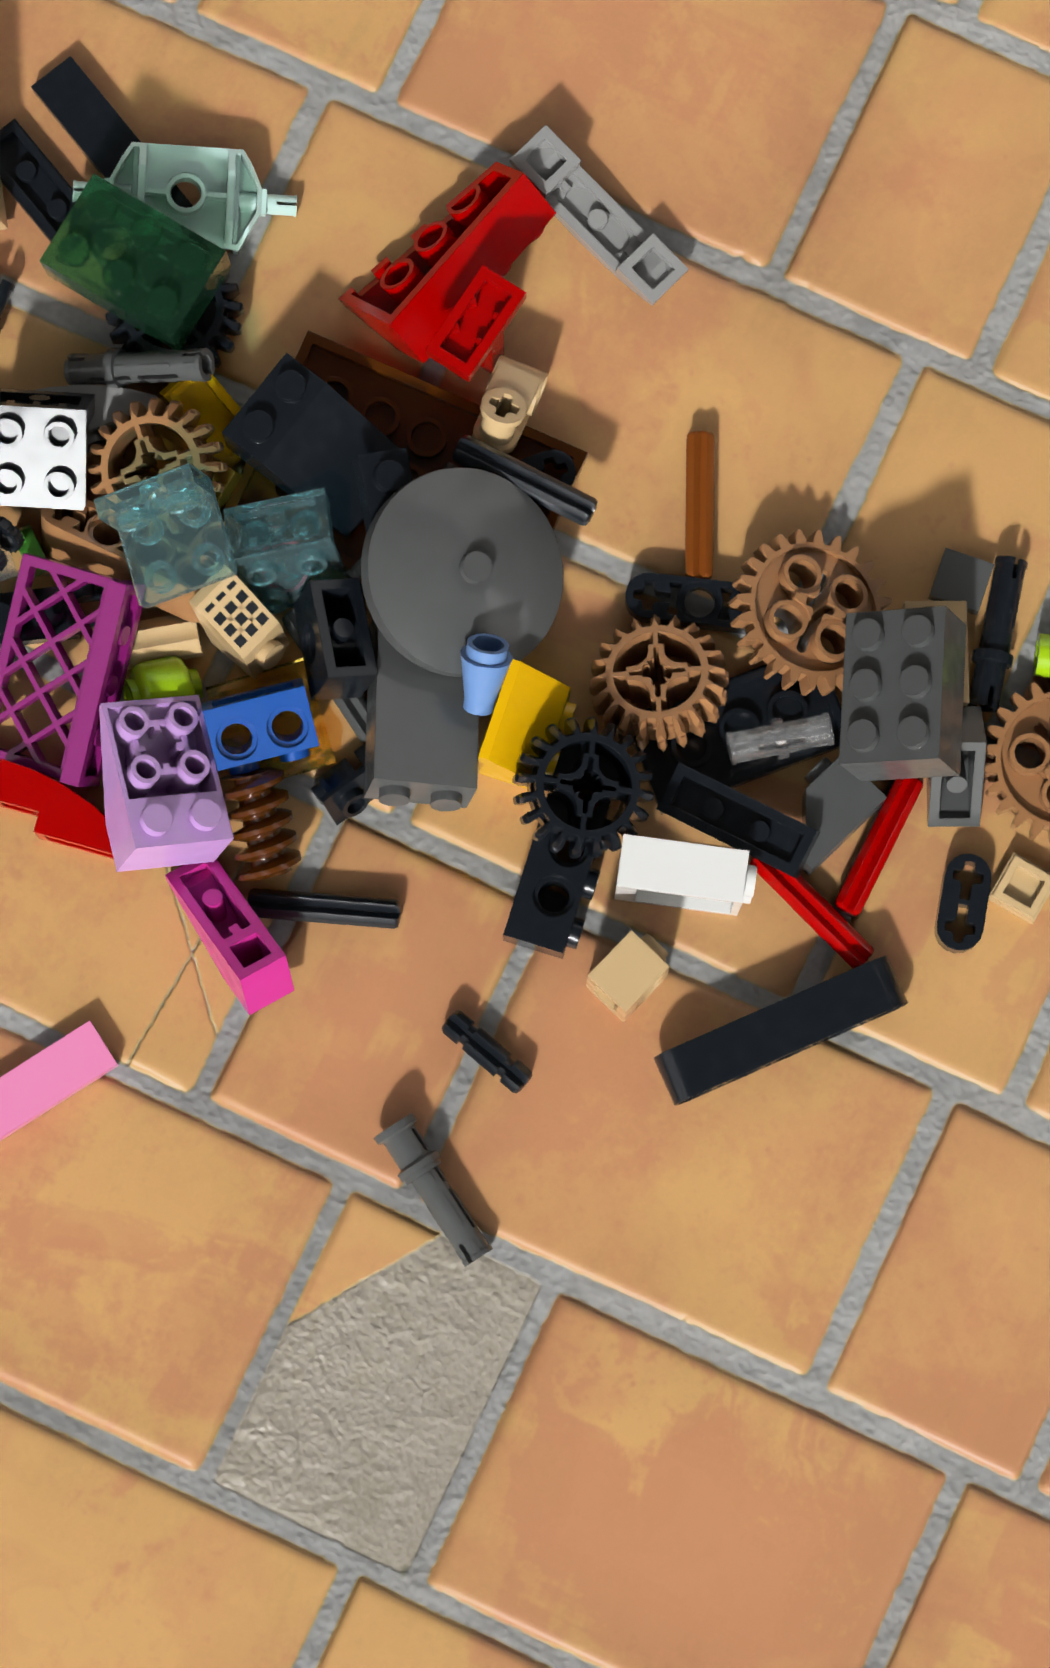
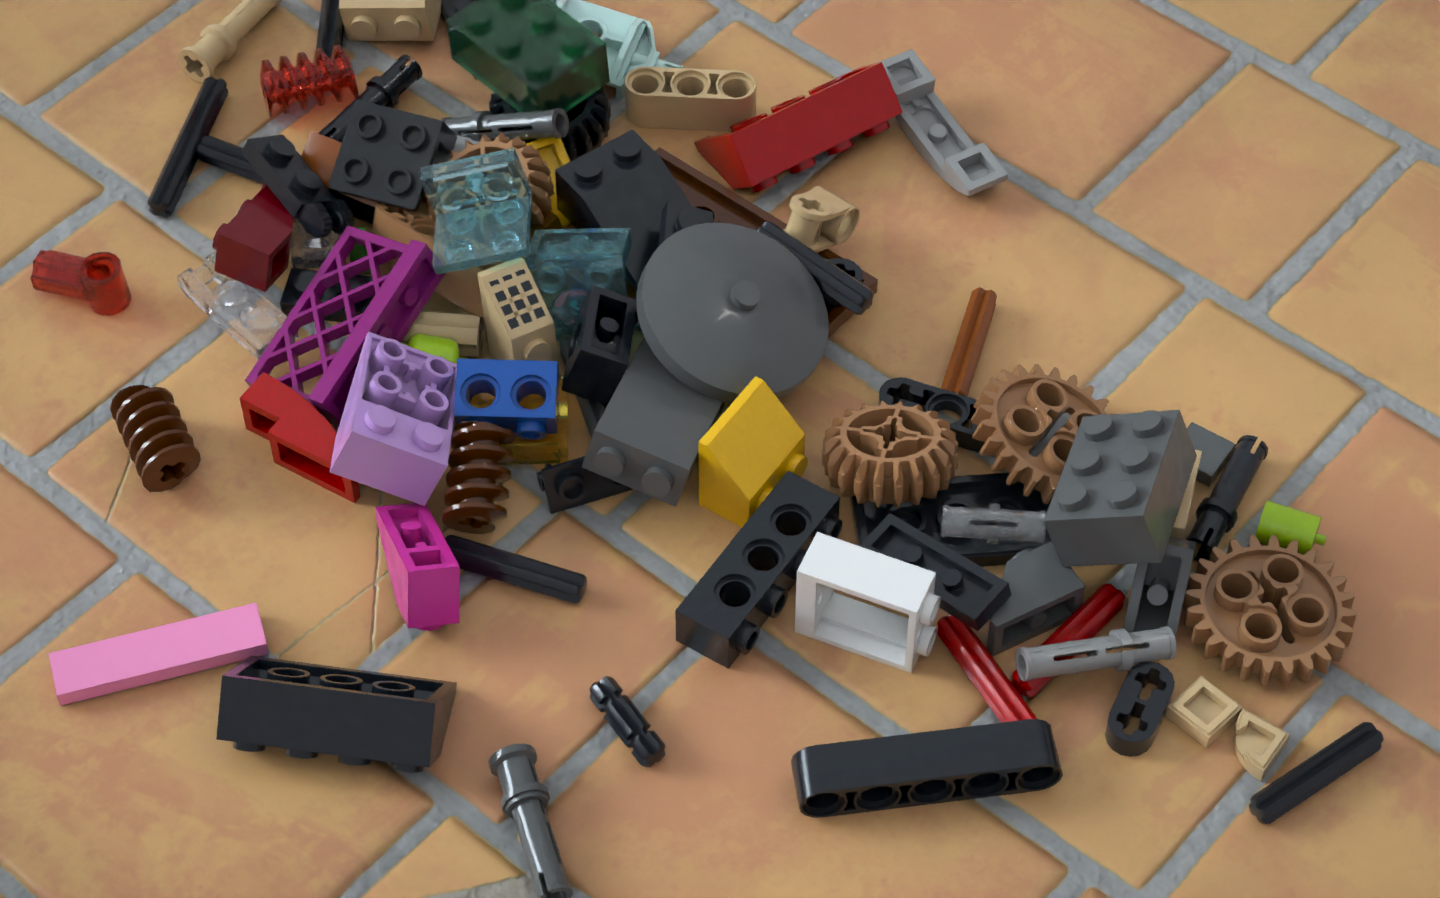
camera: 15 degrees right, 30 degrees down
red bracket [425,265,526,382] -> none
medium blue cone [460,633,513,716] -> none
black gear [512,717,654,859] -> none
tan brick [586,930,670,1022] -> none
none -> black slope [216,656,457,773]
none -> tan beam [625,67,756,131]
none -> light grey pin [1015,626,1177,681]

